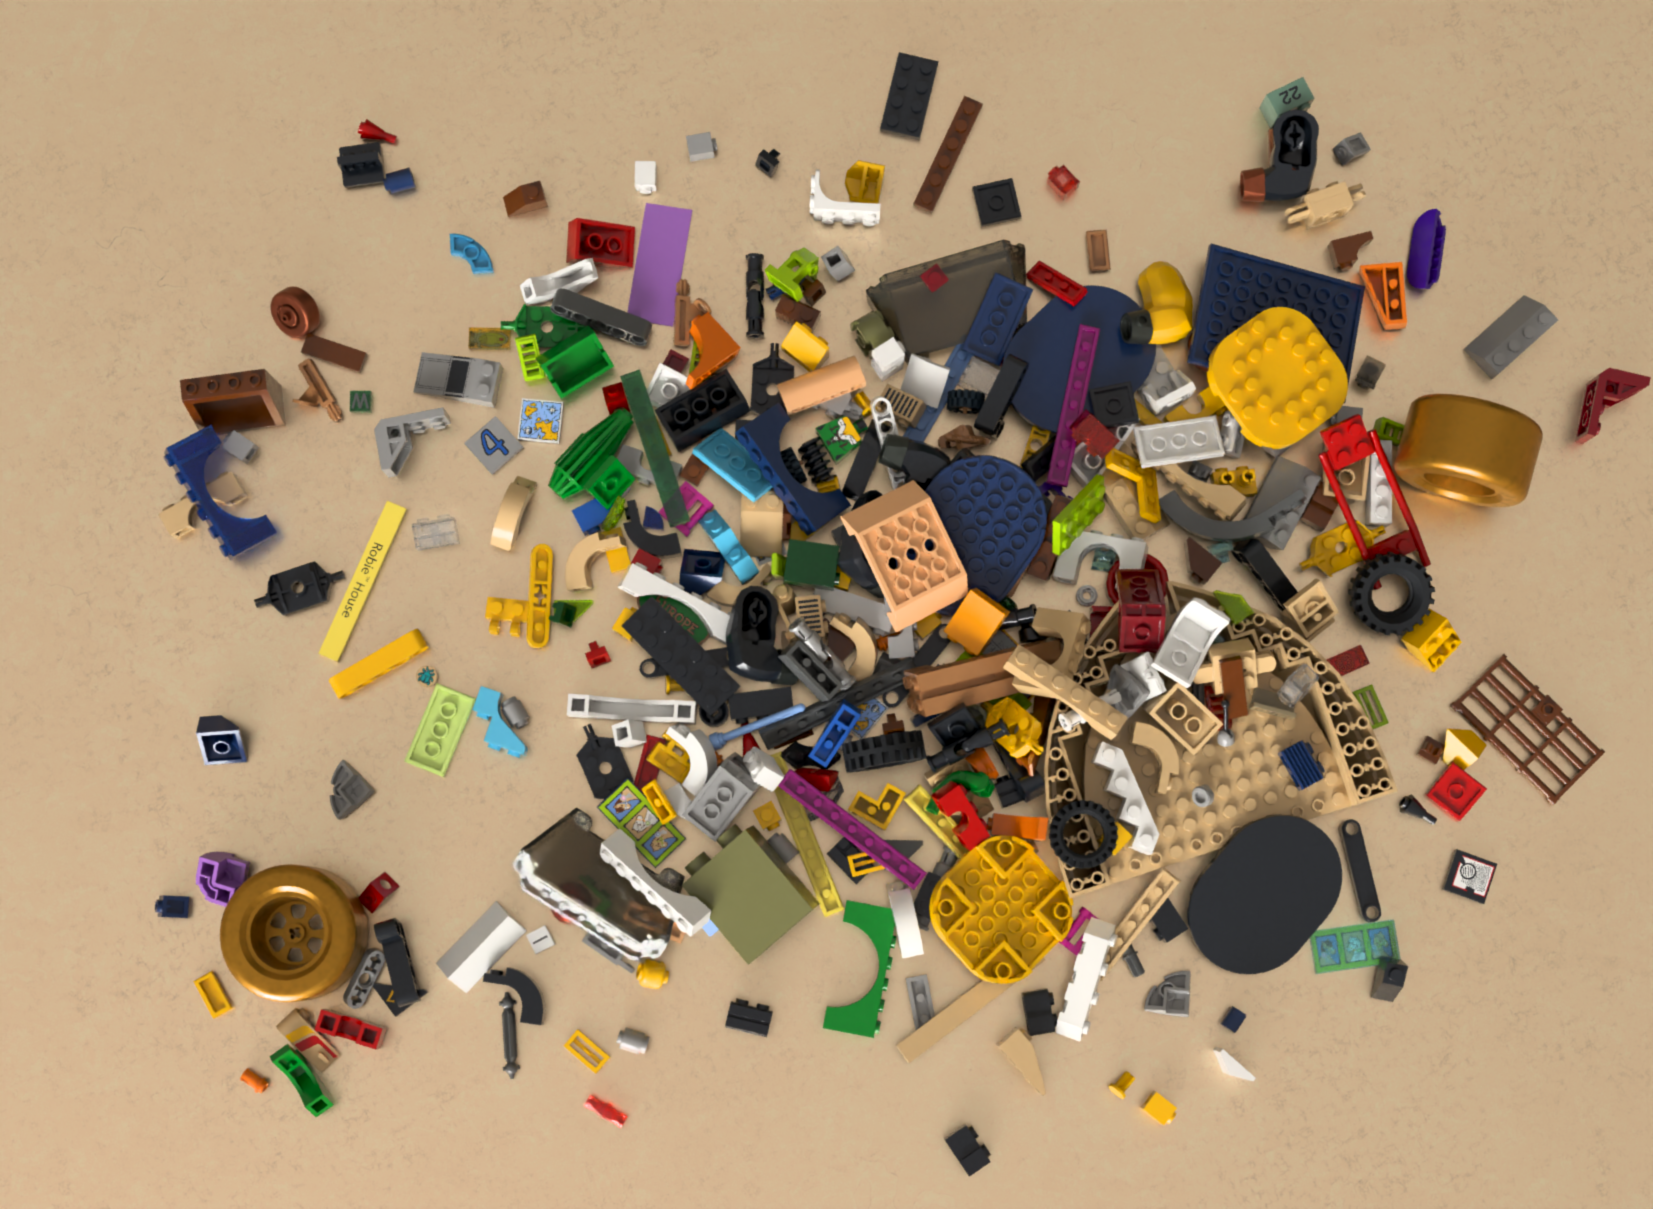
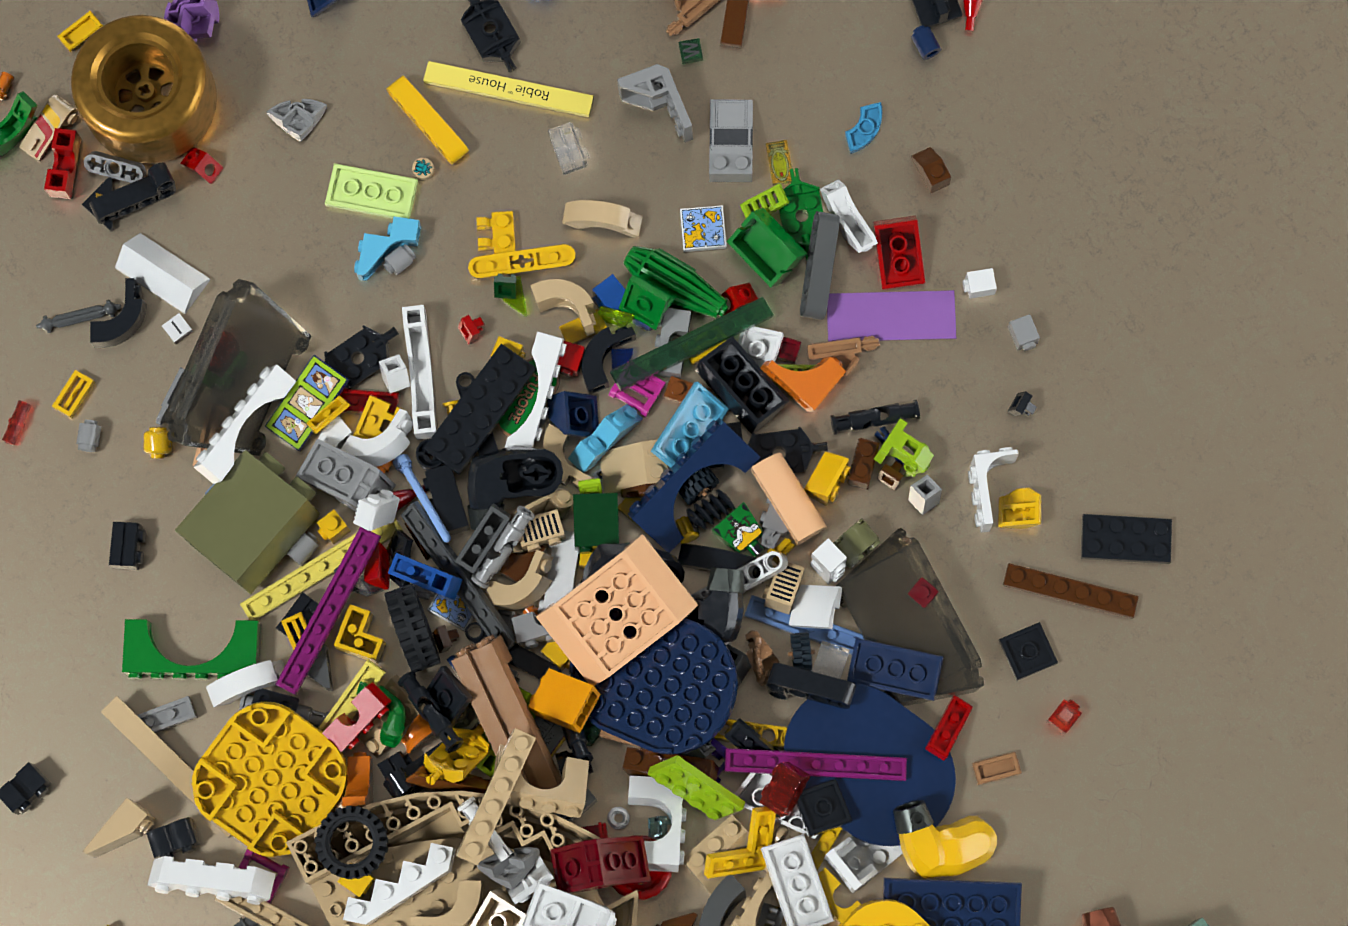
camera: 85 degrees right, 5 degrees down
light grey tile [464,416,524,475] -> none

